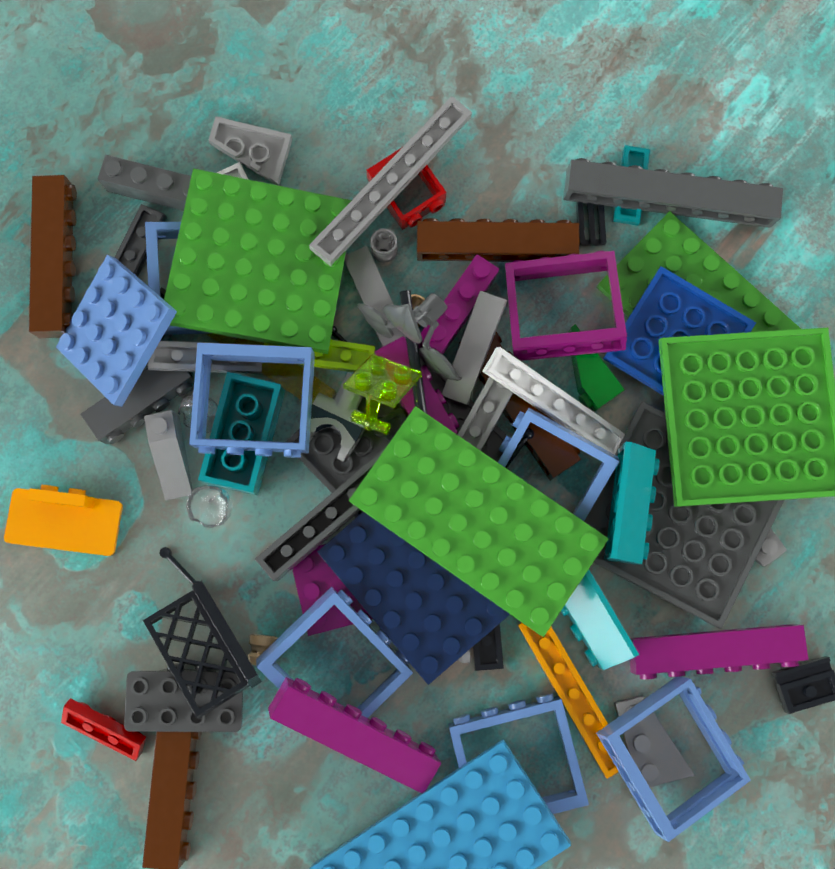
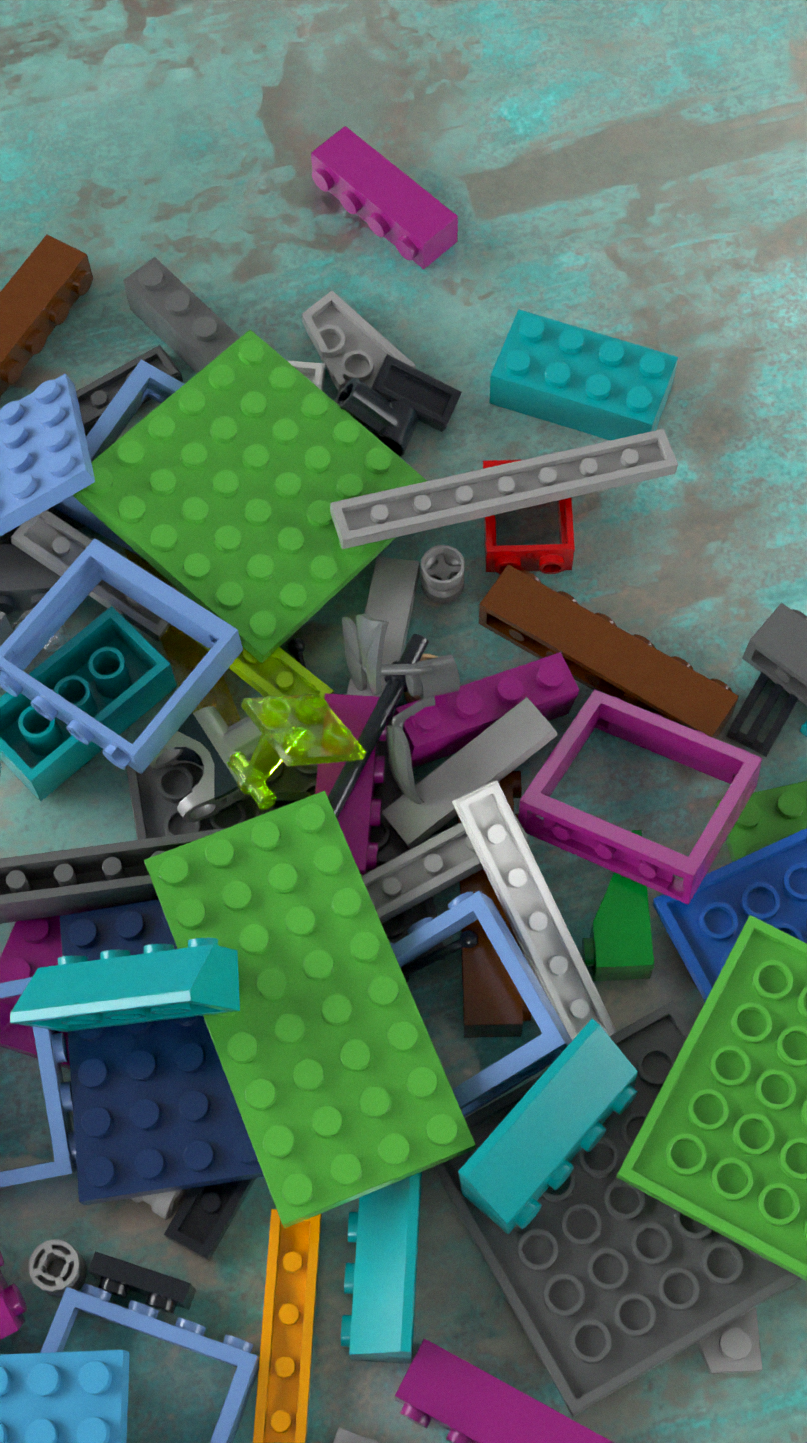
camera: 35 degrees right, 15 degrees down
none -> teal slope [10,938,240,1032]
none -> light grey wheel [28,1239,87,1298]
none -> black plate [88,1251,196,1314]
none -> magenta brick [311,126,458,269]
none -> black piece [335,377,419,457]
none -> black tile [371,354,462,432]
none -> teal brick [489,309,678,441]

